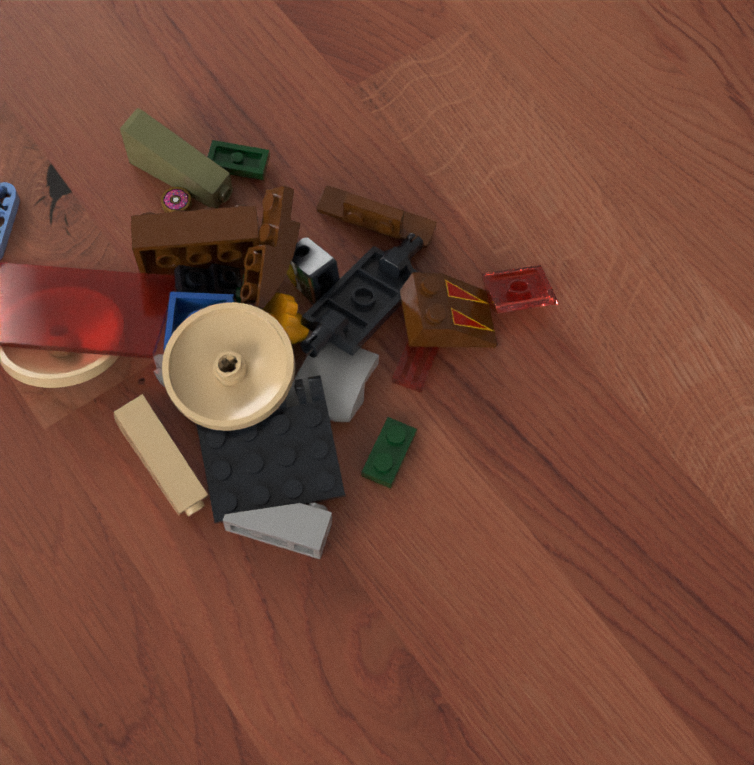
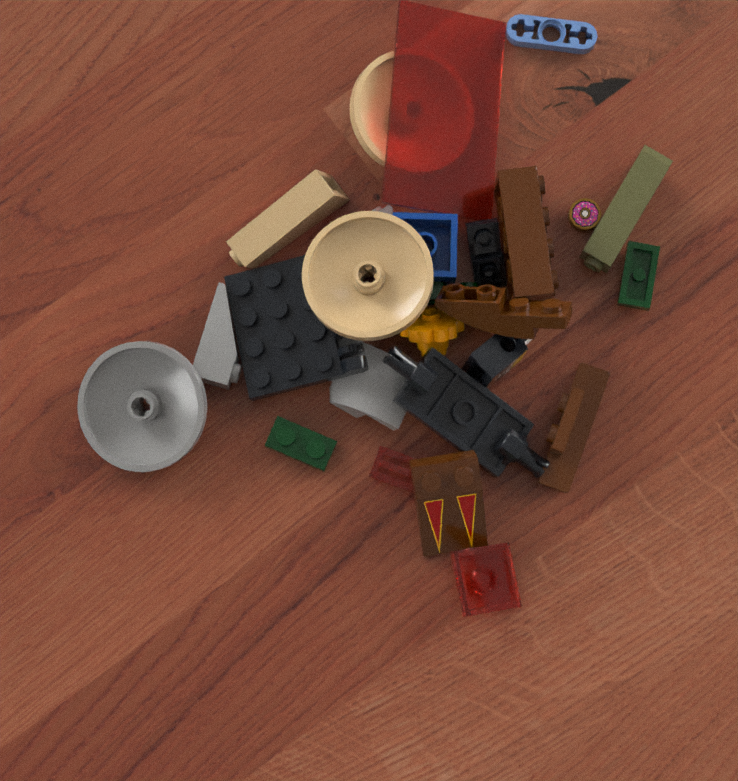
camera: 90 degrees right, 15 degrees up
none -> light grey dish [77,341,207,472]

